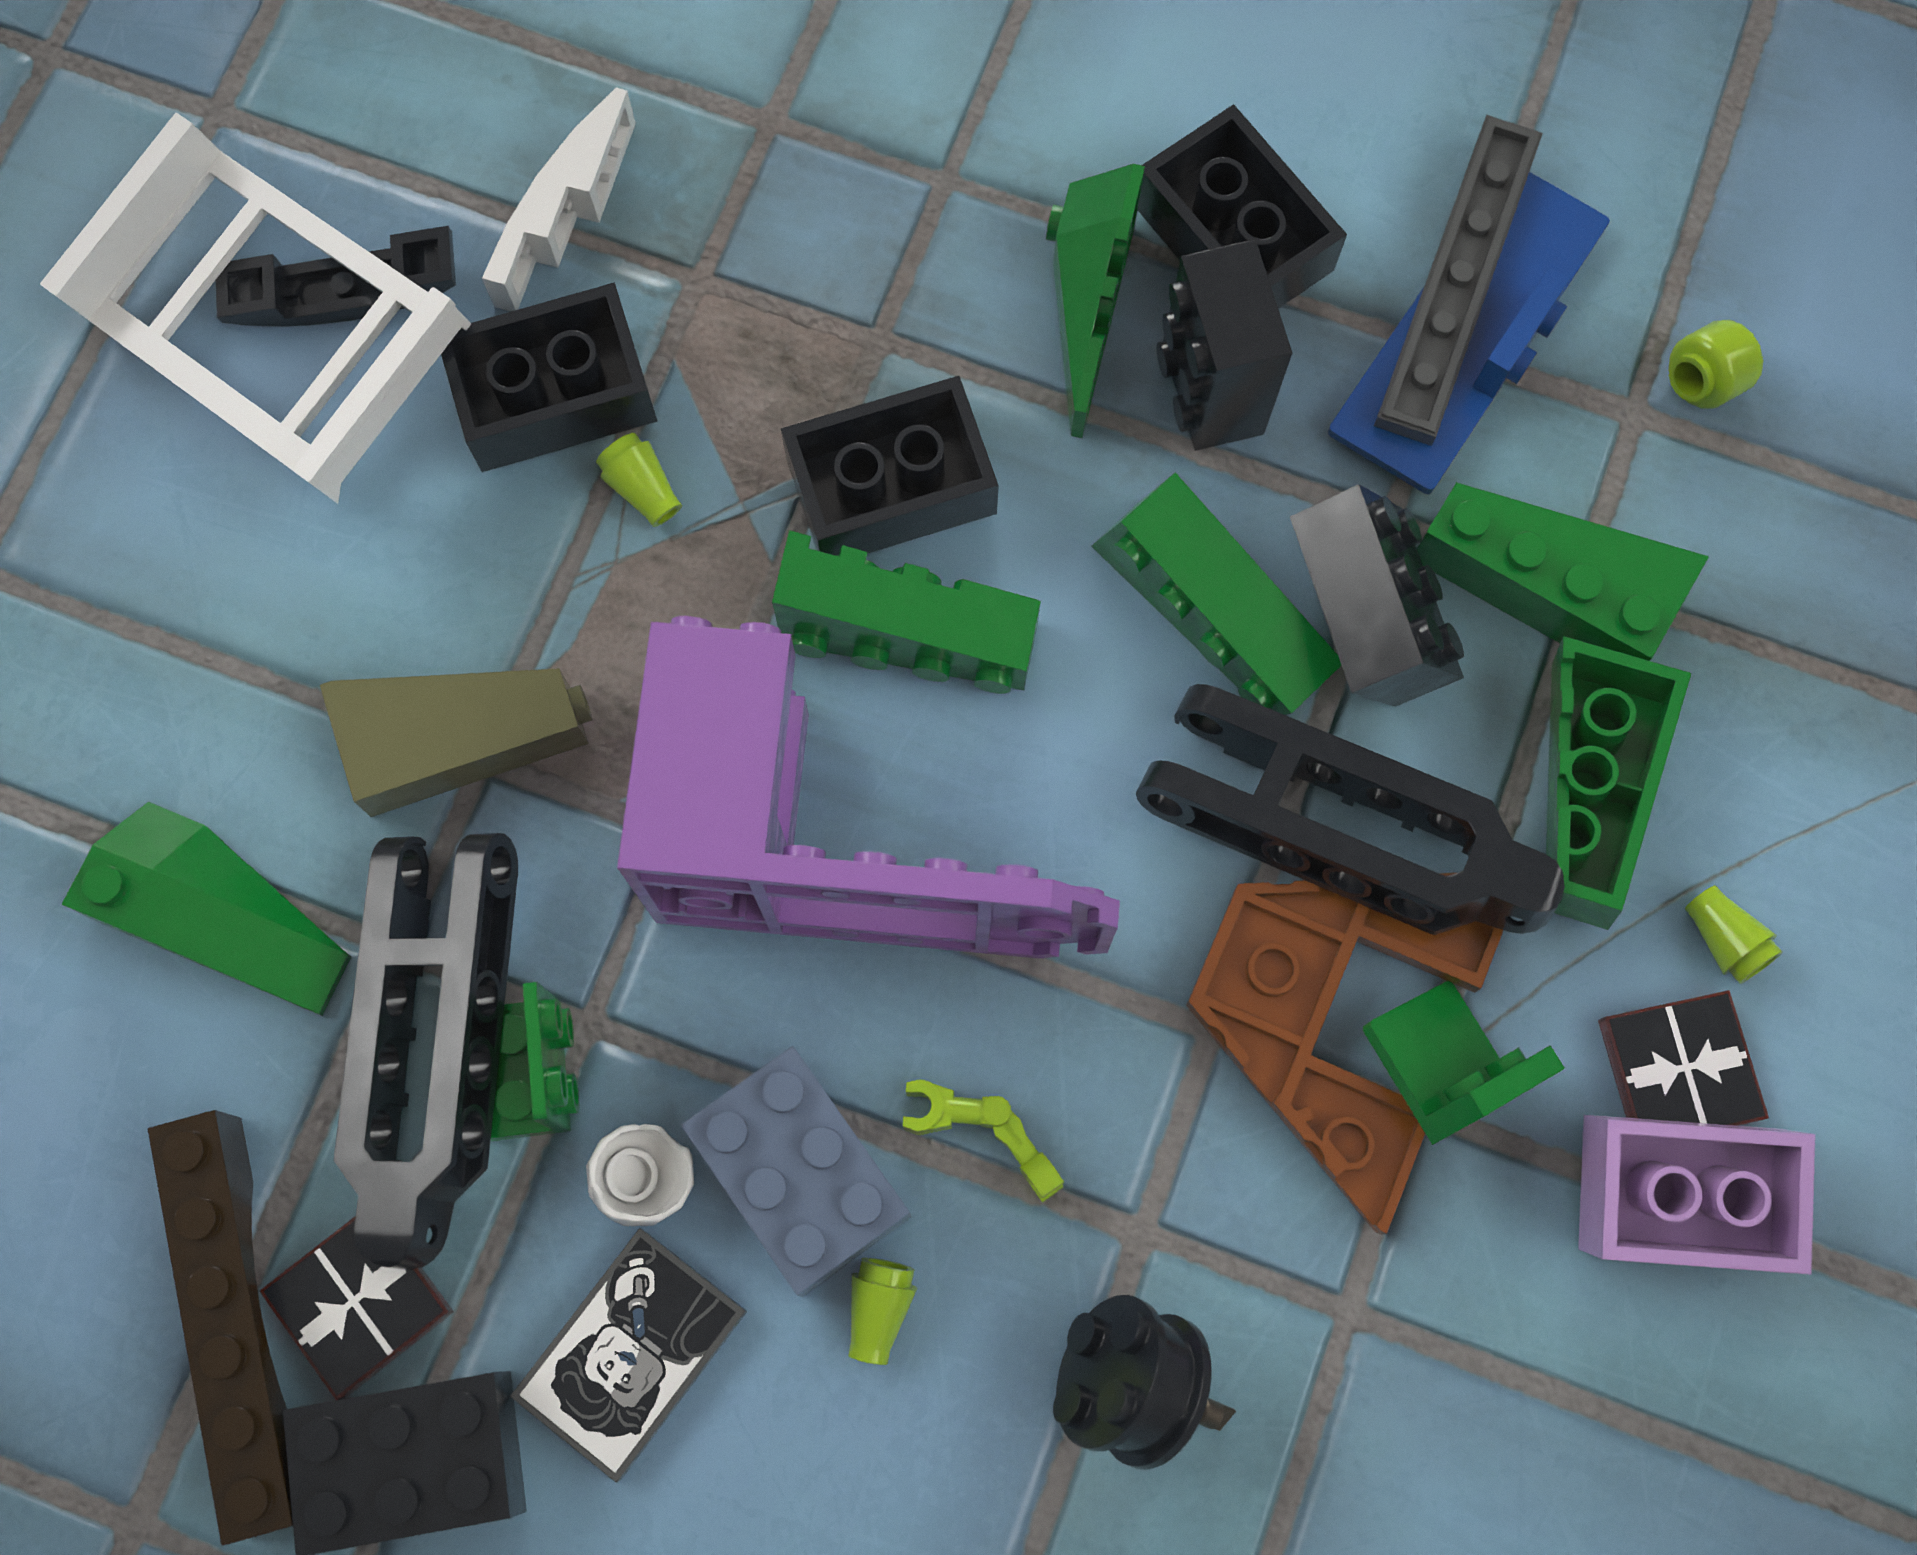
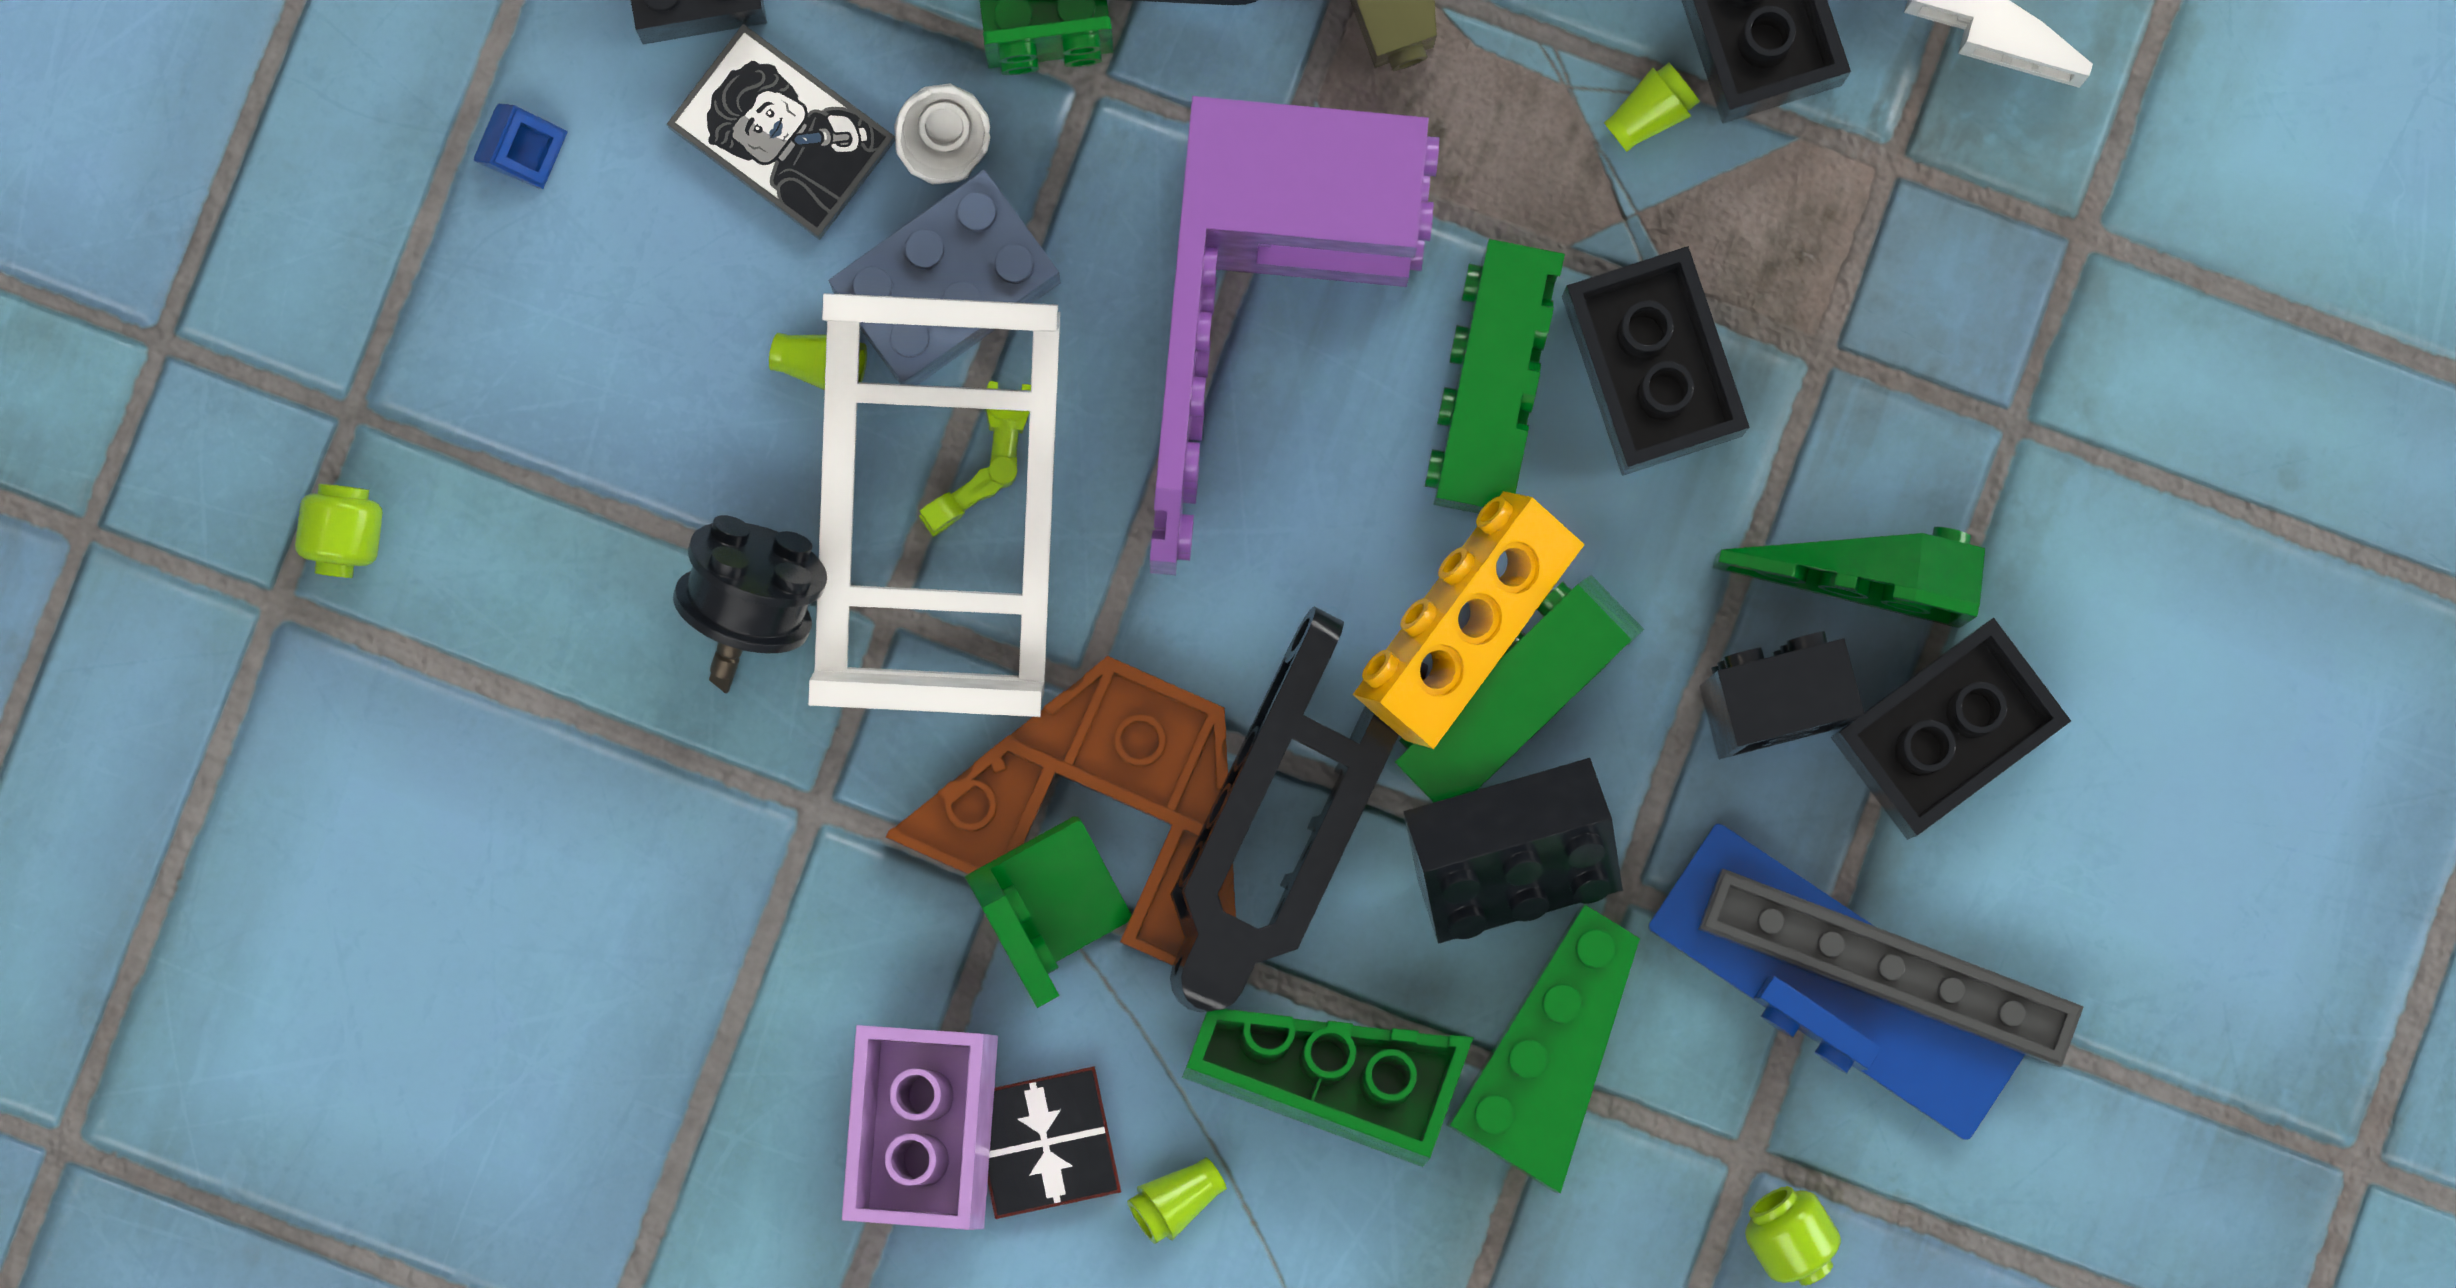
camera: 85 degrees right, 10 degrees up
none -> white piece [808,293,1060,717]
none -> yellow brick [1352,491,1585,749]

